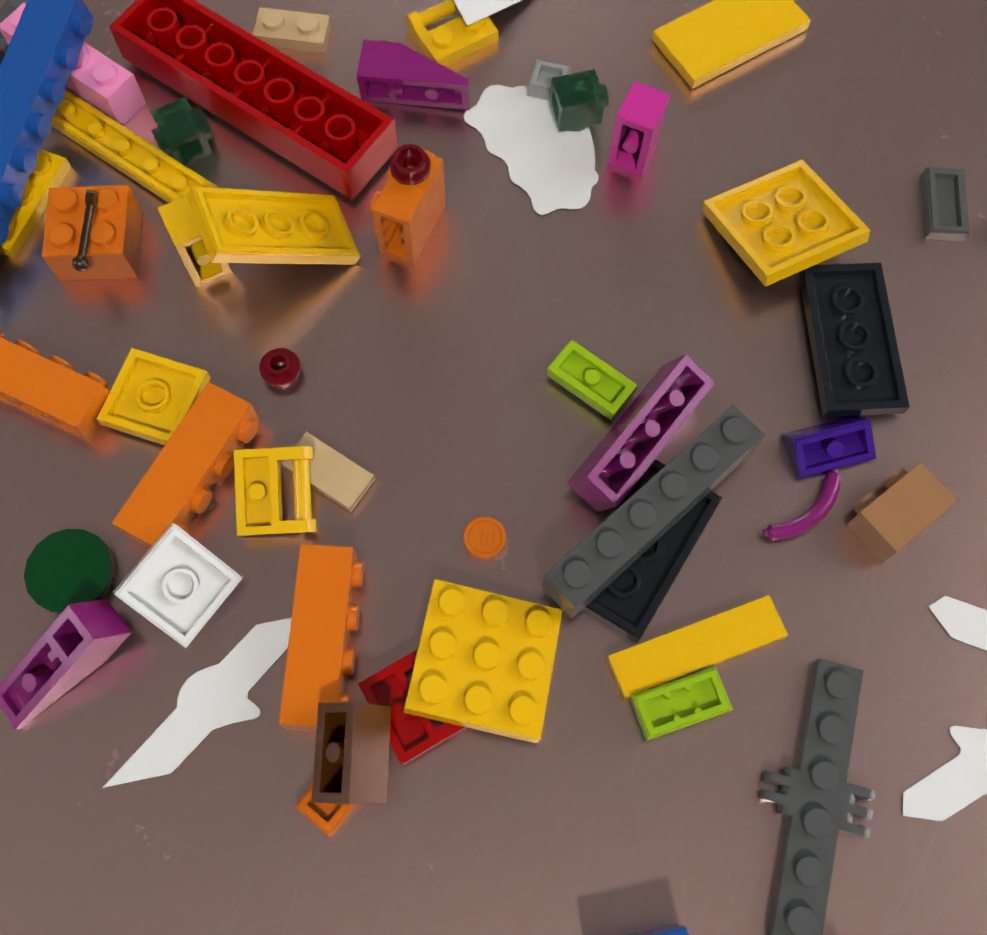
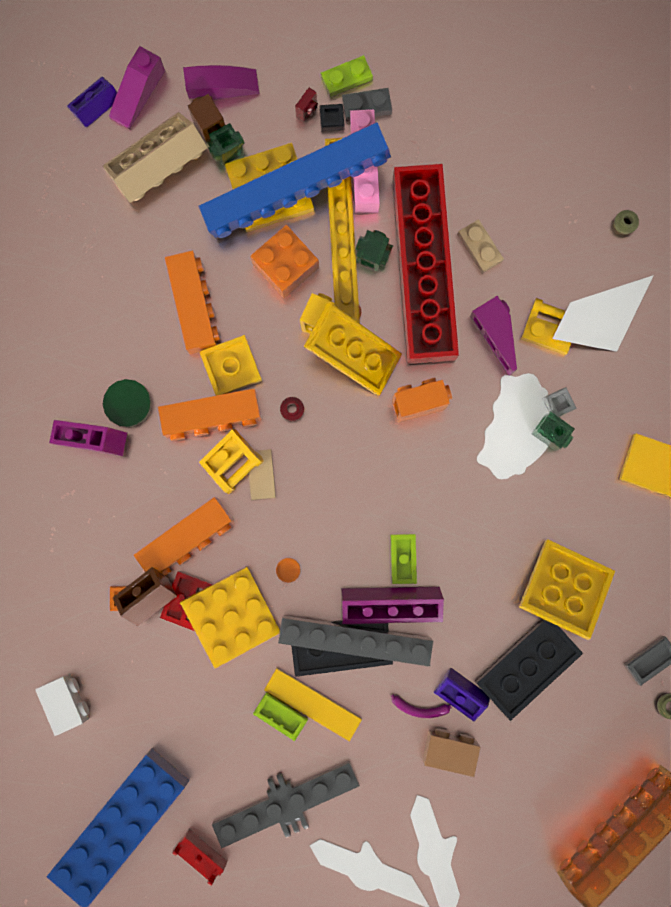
camera: 55 degrees right, 15 degrees up
dark brown hinge [72,190,98,272] -> none
white sticker [103,617,292,788] -> none
white tile [113,523,243,648] -> none
dark red plate [390,144,431,185] -> none
dark pink brick [608,81,670,177] -> none

